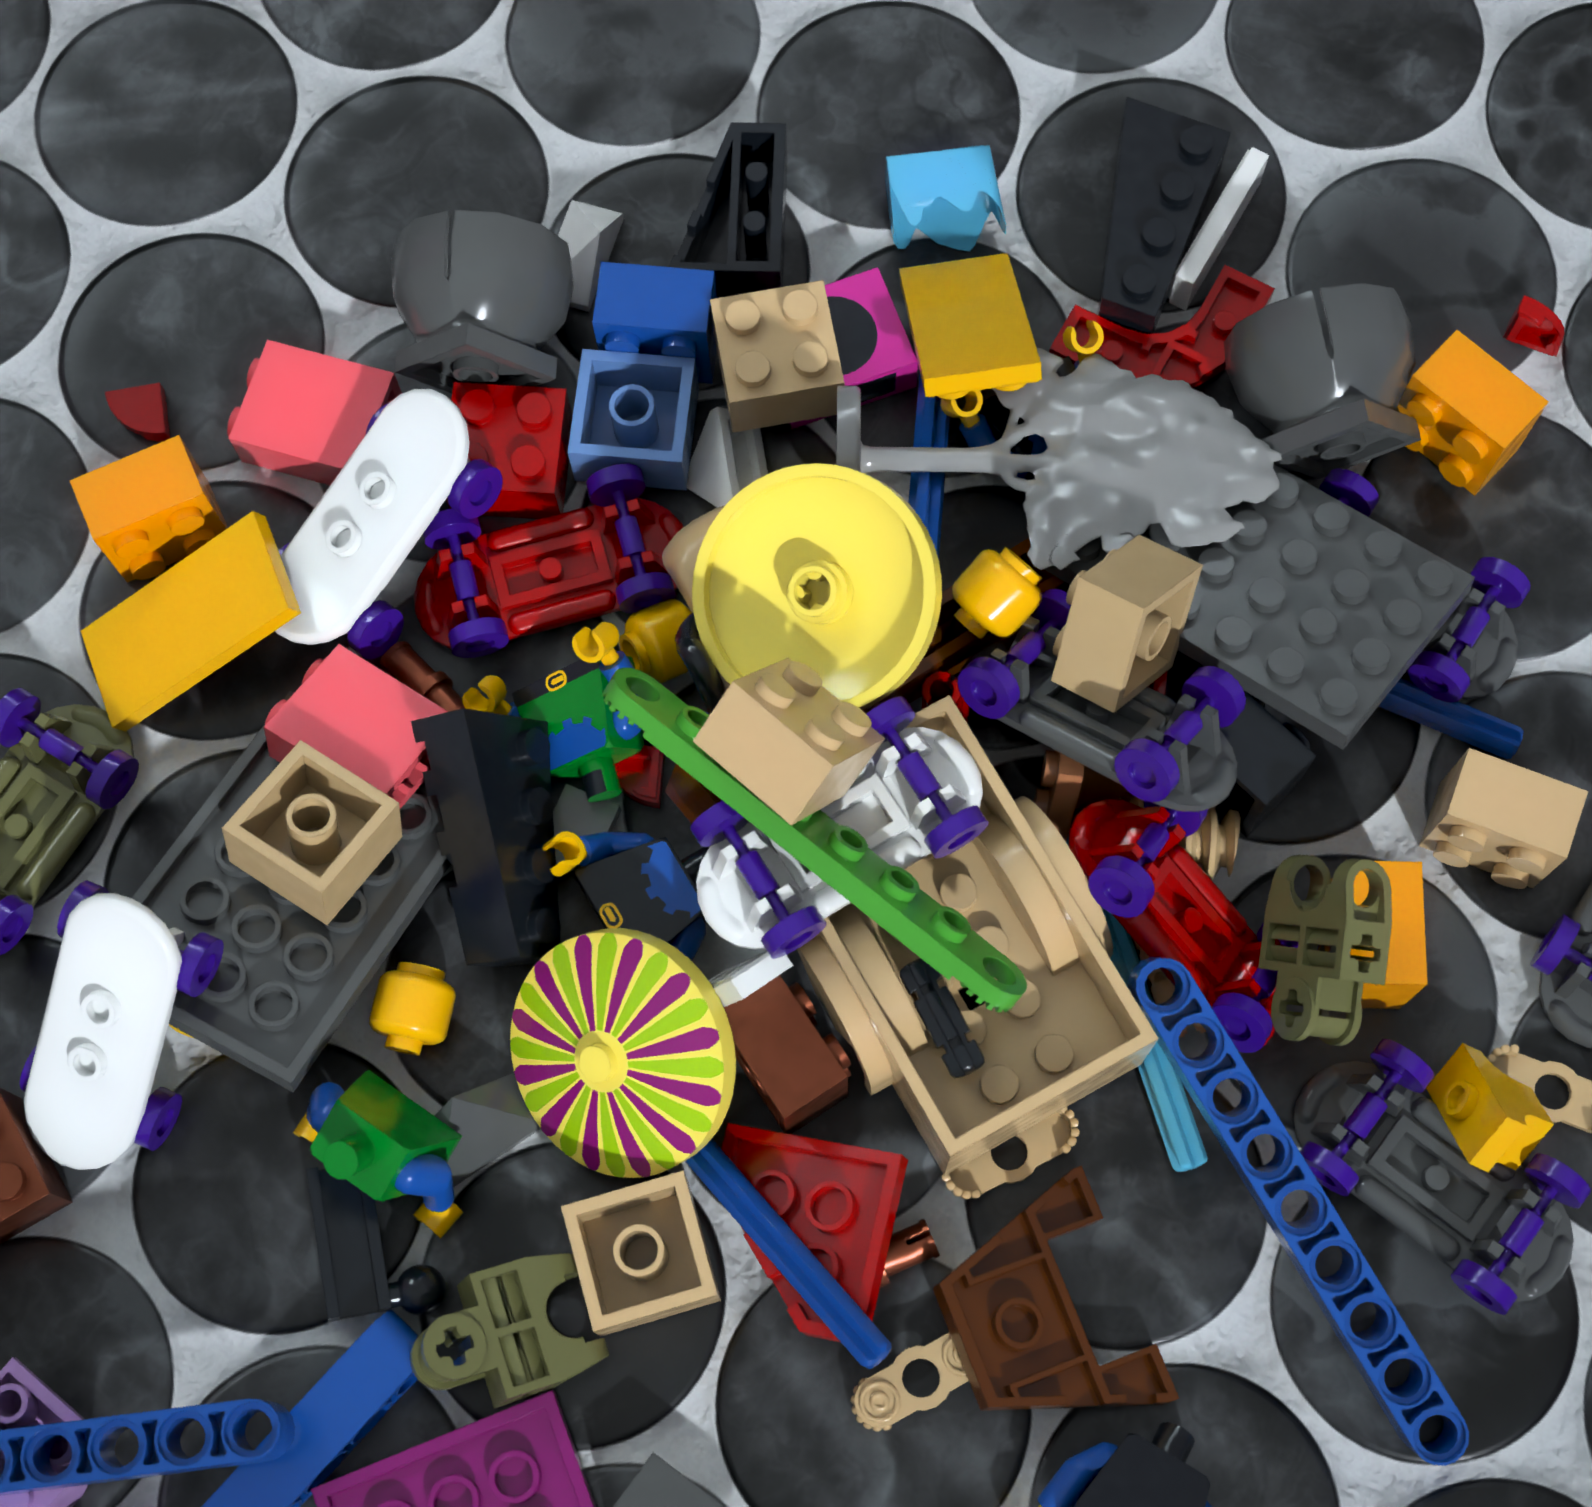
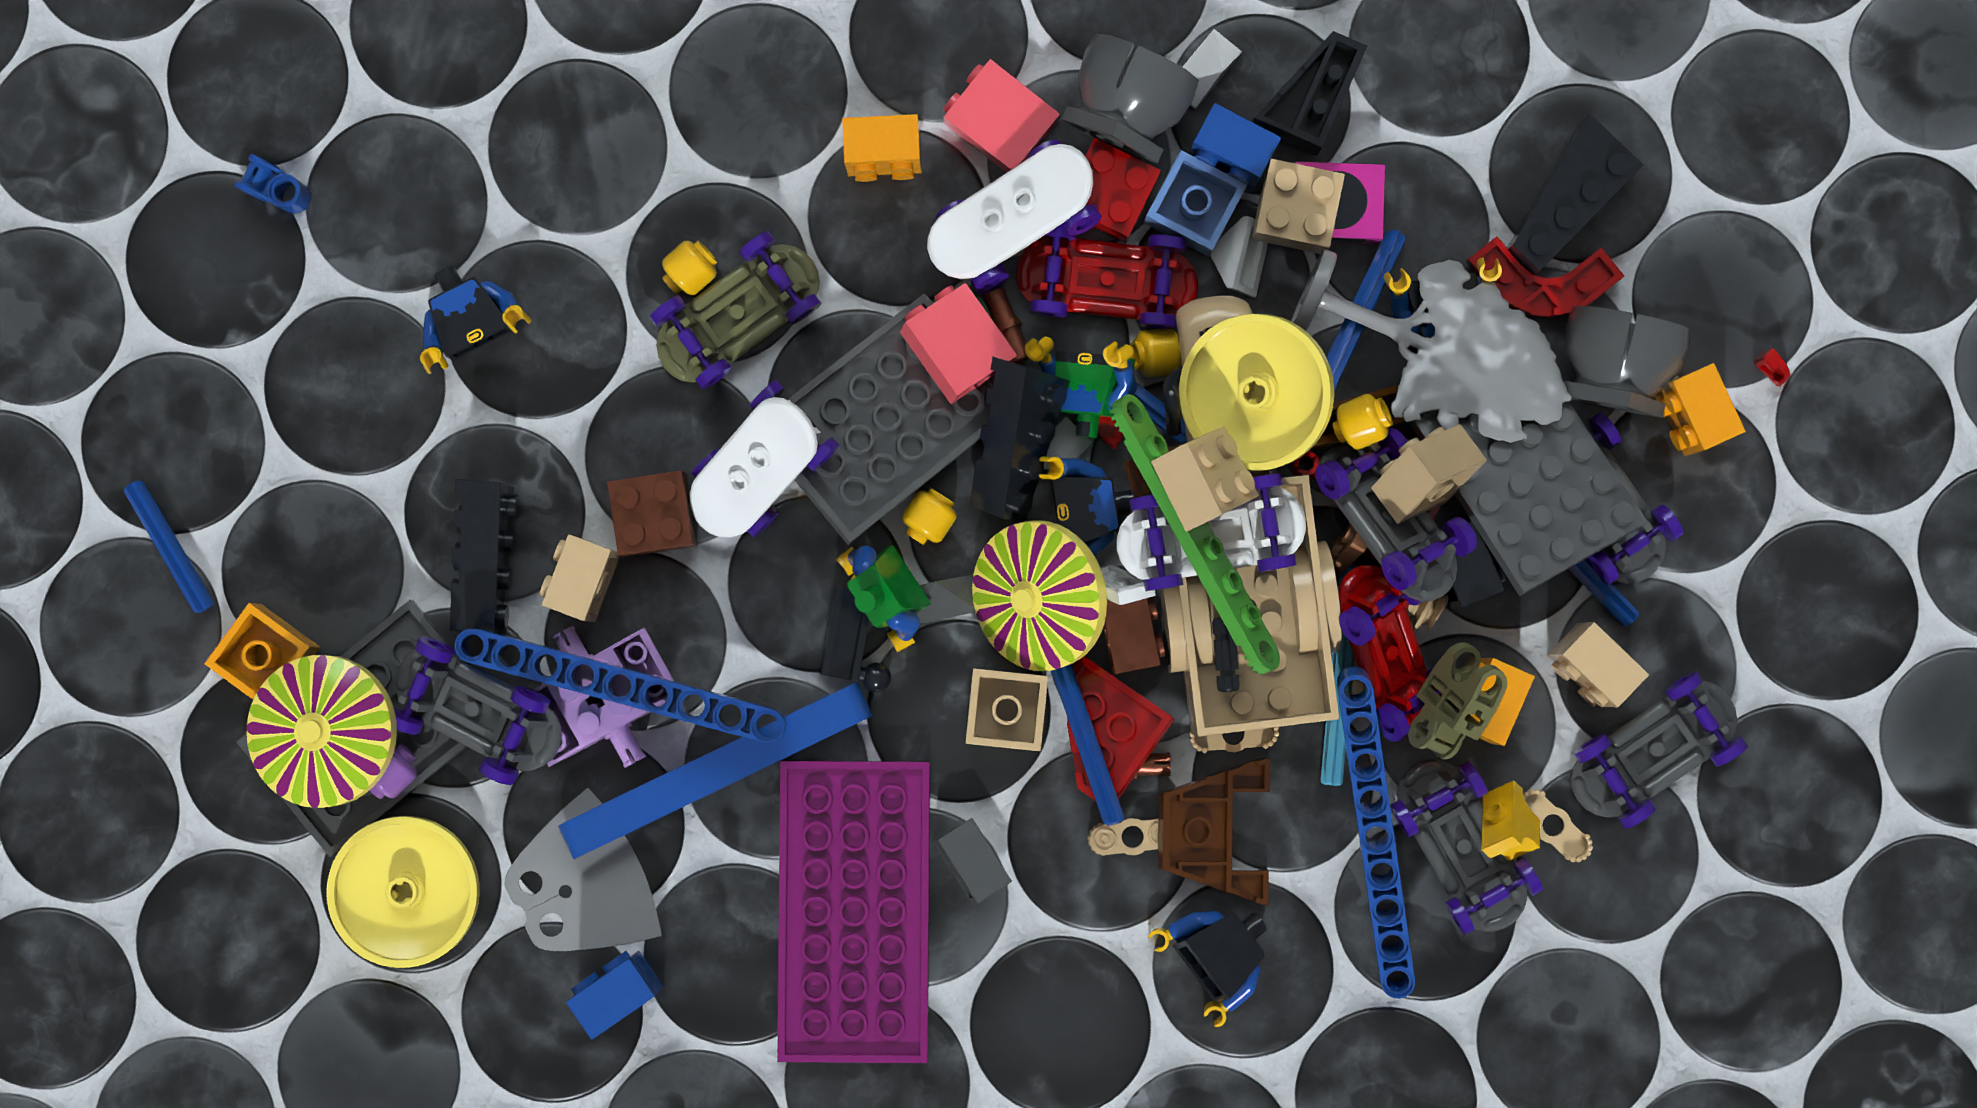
camera: 20 degrees right, 15 degrees up
yellow tile [80,511,301,732] -> none
red tile [105,382,170,441] -> none
tan brick [222,740,403,925] -> none
olive piece [410,1253,610,1408] -> none
medium azure piece [885,145,1007,252] -> none
yellow tile [899,253,1042,400] -> none
white tile [1168,147,1269,311] -> none

